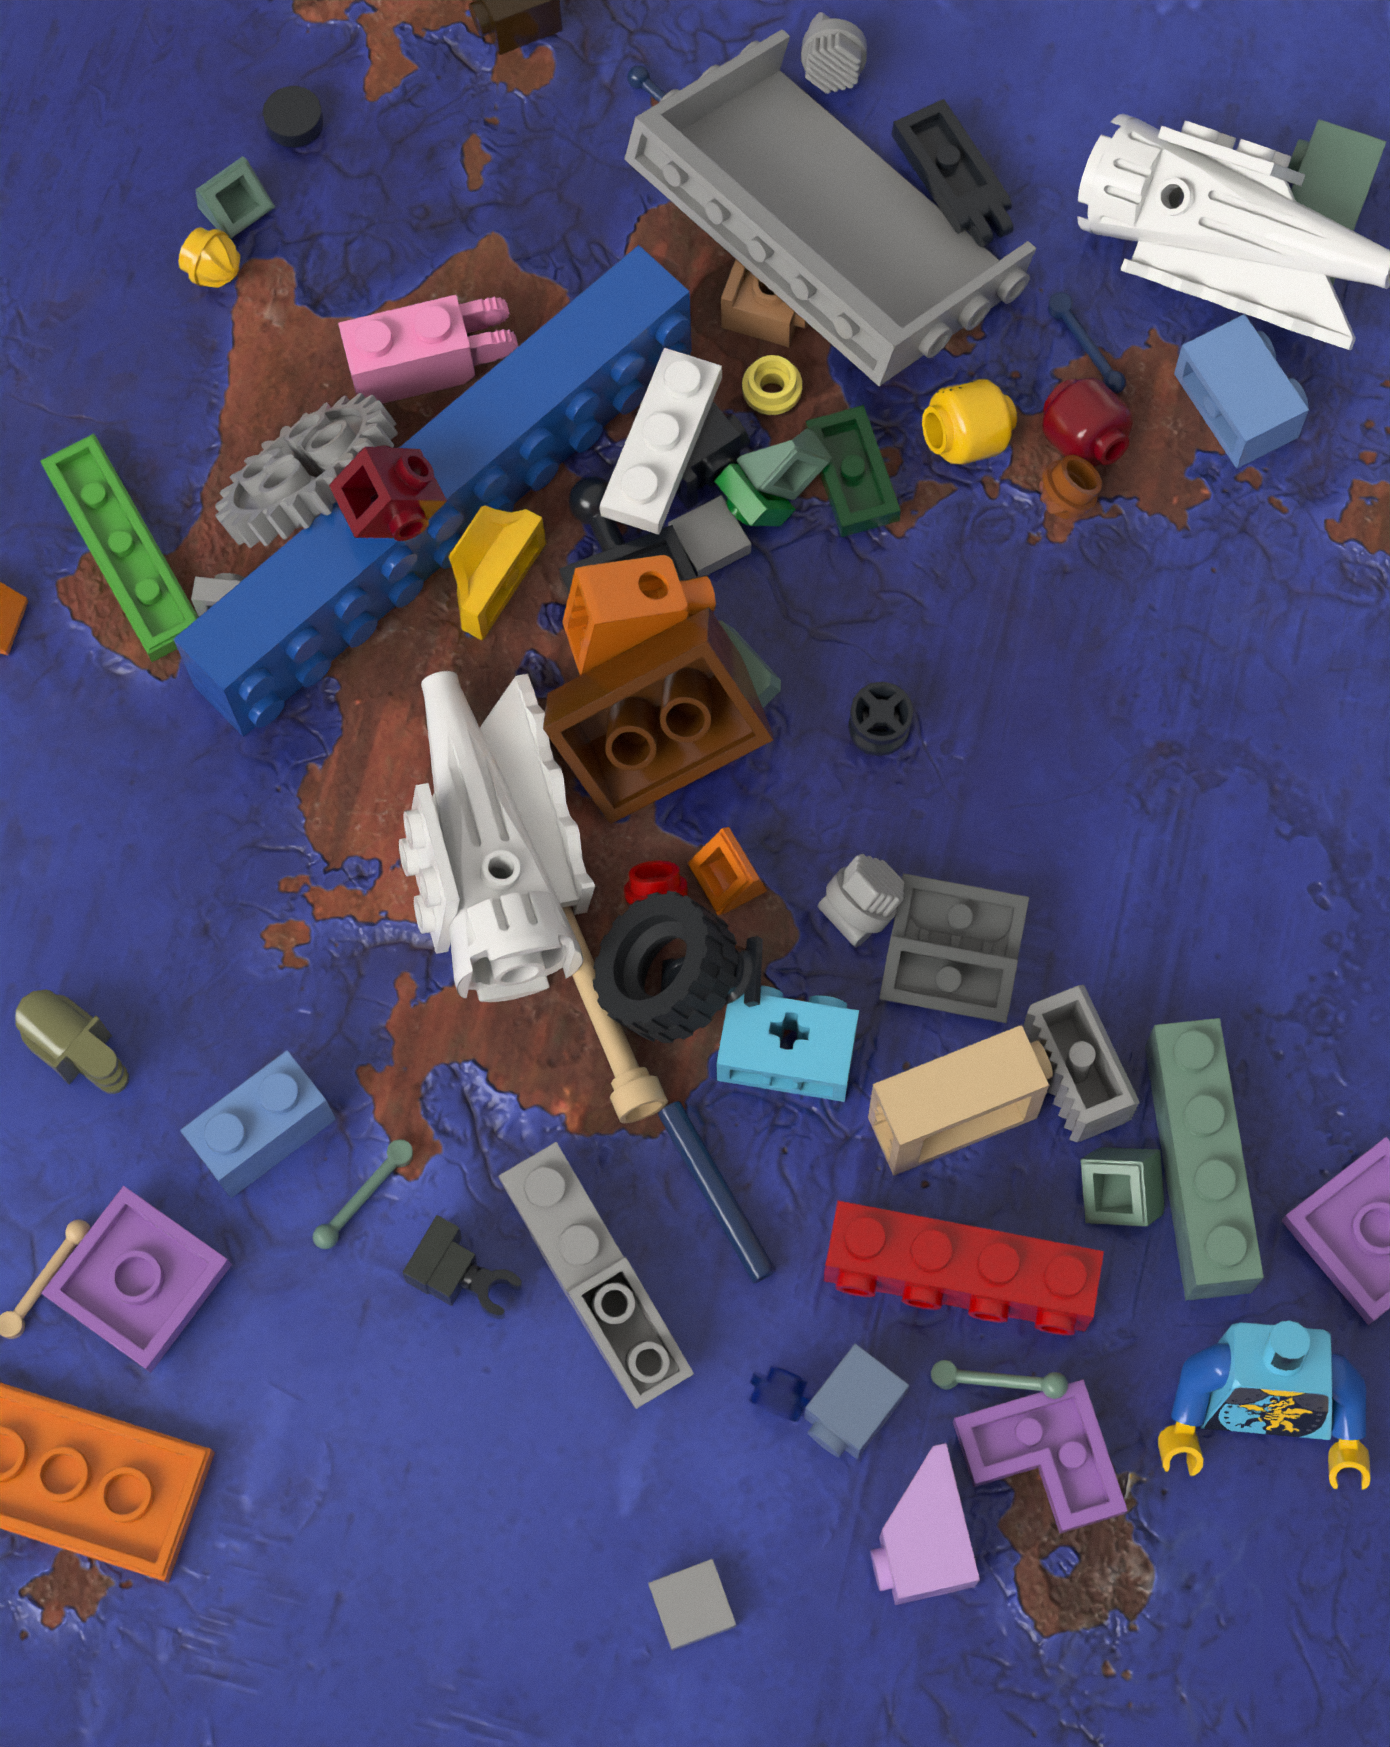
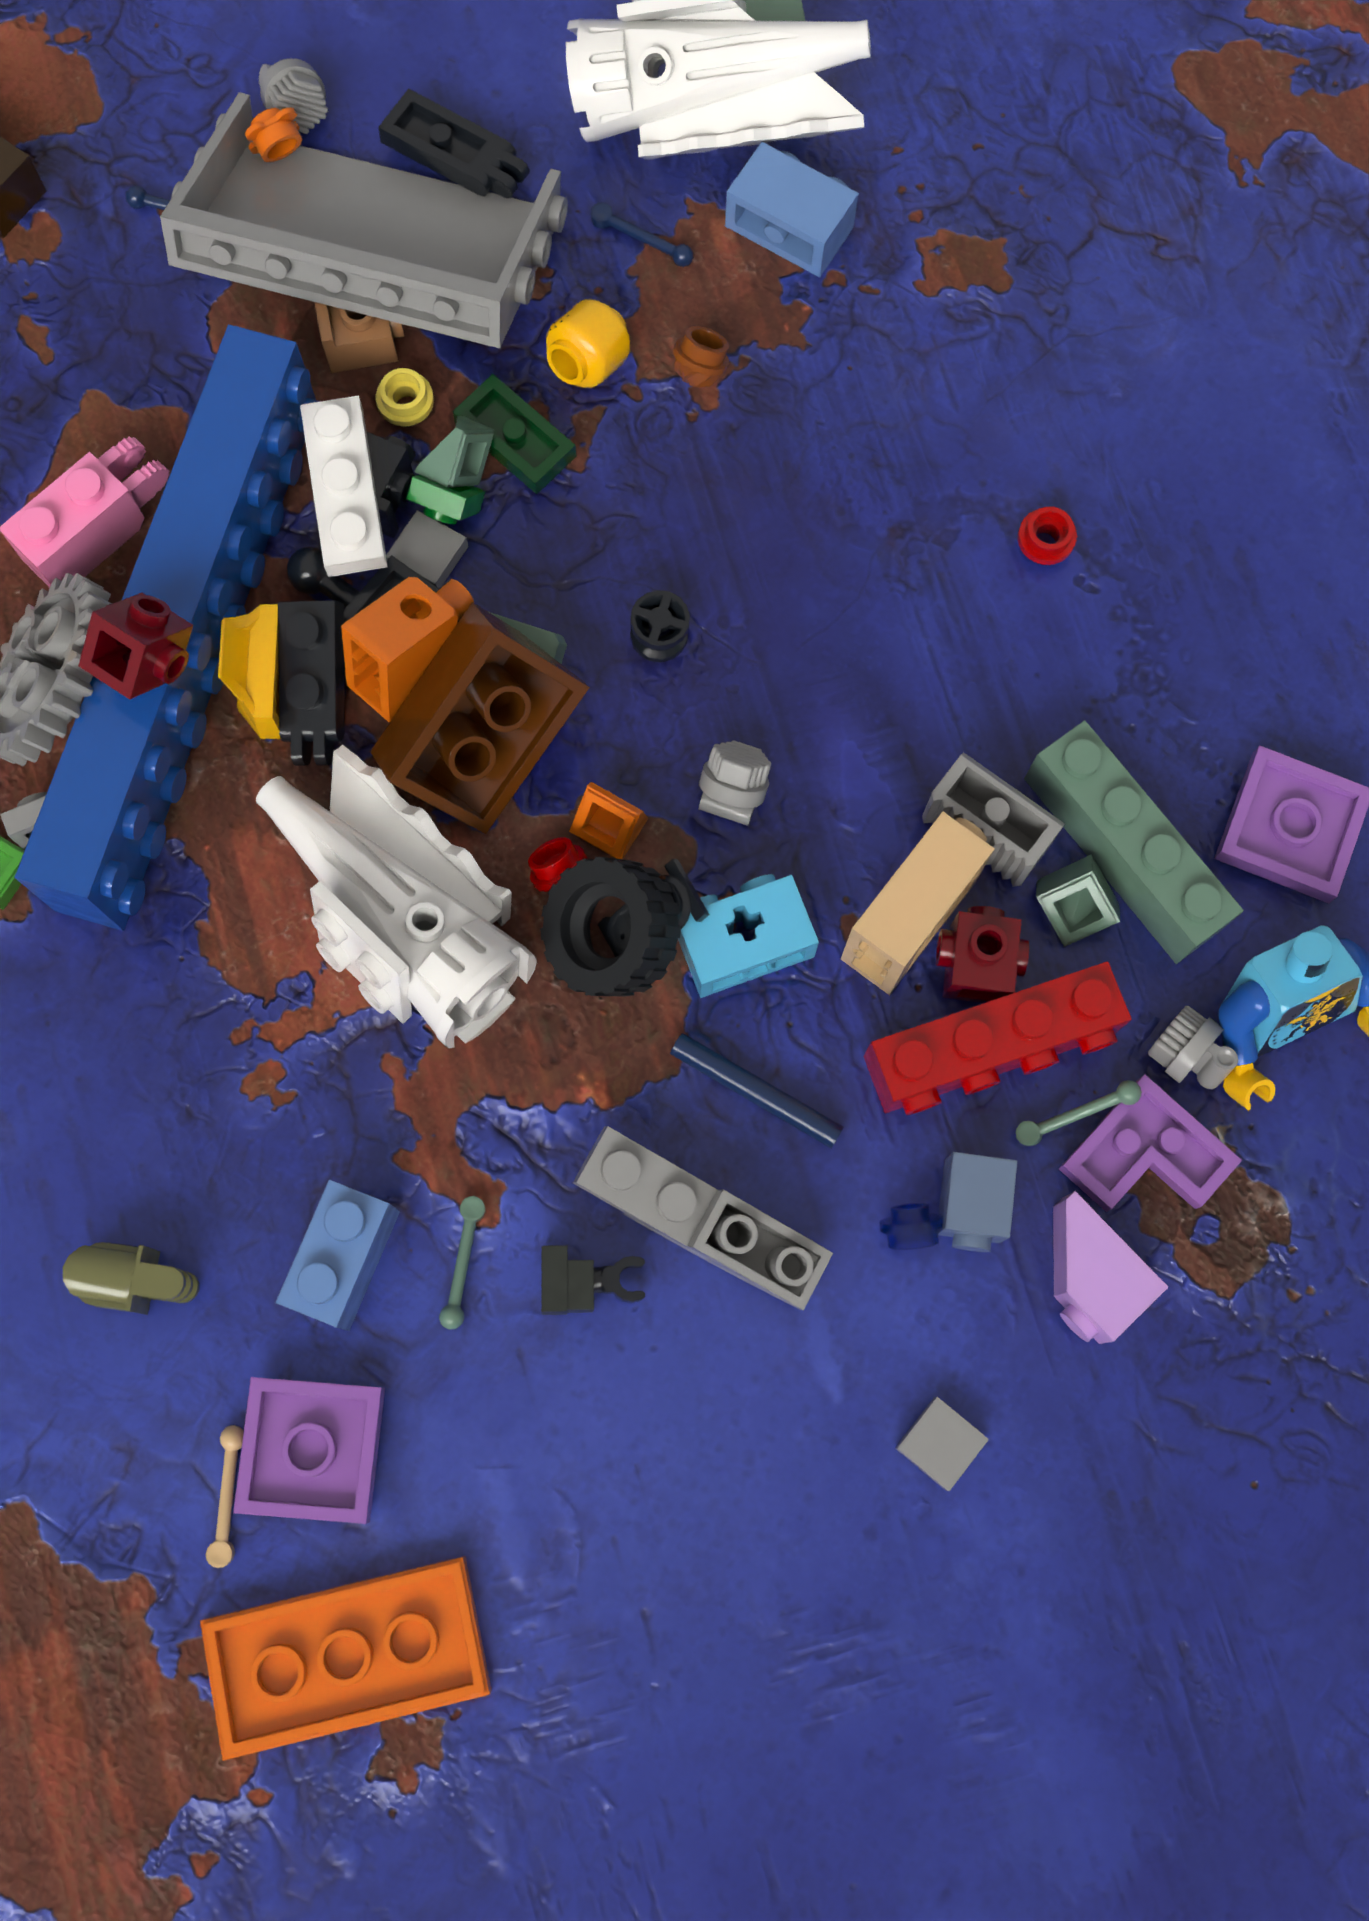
camera: 35 degrees left, 5 degrees up
tan piece [562,906,668,1123] -> none
dark grey slope [879,873,1029,1023] -> none
dark red head [1042,377,1133,467] -> none
none -> orange plate [245,107,302,162]
none -> black hinge [278,600,345,766]
none -> dark red brick [936,906,1029,1003]
none -> red plate [1017,506,1077,565]
none -> light grey piece [1148,1006,1238,1089]

